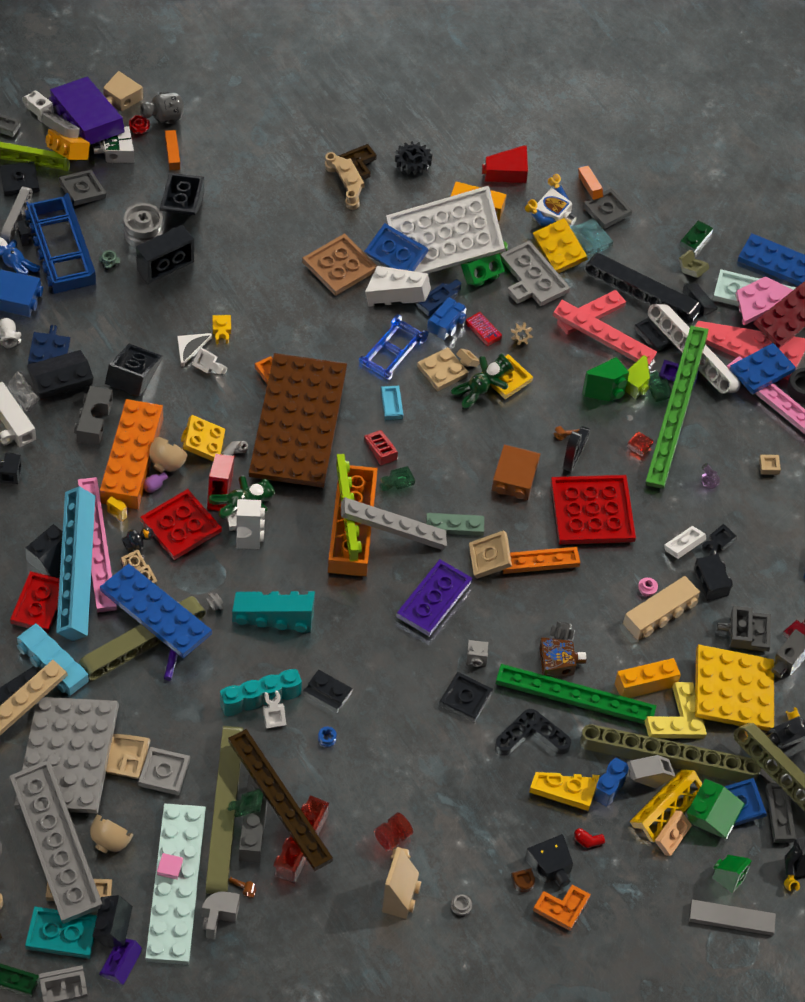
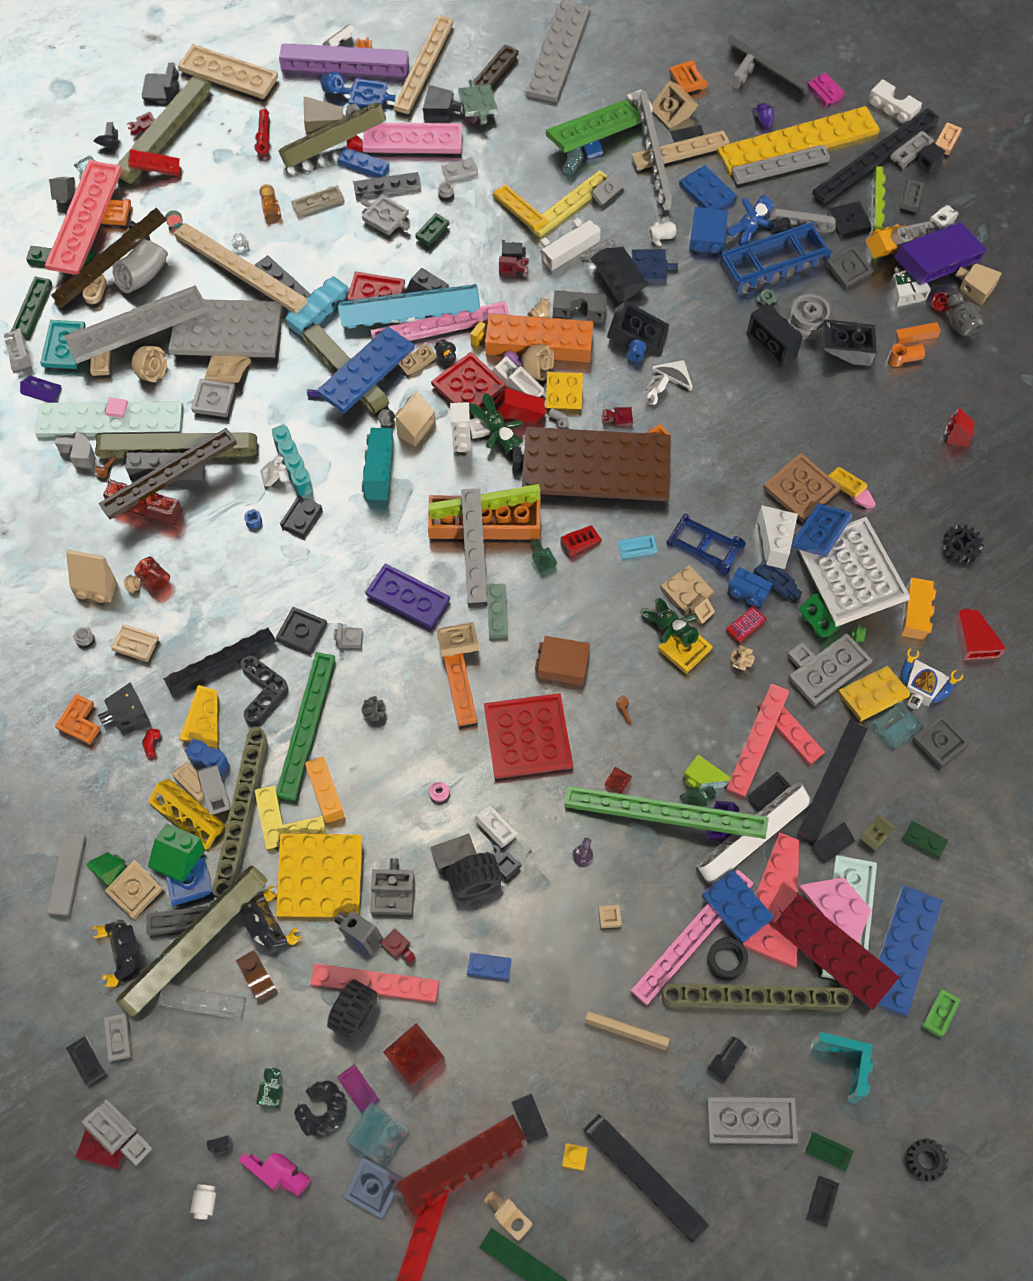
camera: 90 degrees right, 10 degrees up
black brick [93,895,133,948] -> none
yellow plate [212,315,231,344] -> none
clear green plate [228,789,263,817] -> none
tan plate [325,152,365,210] -> none
dark brown plate [338,144,377,180] -> none
reddish brown tile [511,868,535,893] -> none
reddish brown torso [539,638,586,678] -> none
black beam [563,426,591,472] -> none
orange piece [578,166,603,200] -> none
green slope [582,357,629,402] -> none
tan brick [623,576,700,640] -> none
light nougat plate [655,811,692,856] -> none
none -> tan plate [105,860,164,919]
none -> tan plate [111,624,159,662]
none -> black plate [163,627,276,694]
none -> tan tile [172,761,205,802]
none -> tan slope [395,392,435,446]
none -> black tyre [446,853,503,898]
none -> white slope [492,356,546,397]
none -> dark red plate [499,256,529,274]
none -> black plate [512,446,524,472]
none -> tan animal [528,297,550,318]
none -> dark red plate [601,407,633,426]
none -> blue wheel [626,340,646,362]
none -> yellow plate [828,466,867,498]
none -> bright pink tile [850,490,876,508]
none -> orange piece [887,344,925,367]
none -> red slope [945,408,975,447]

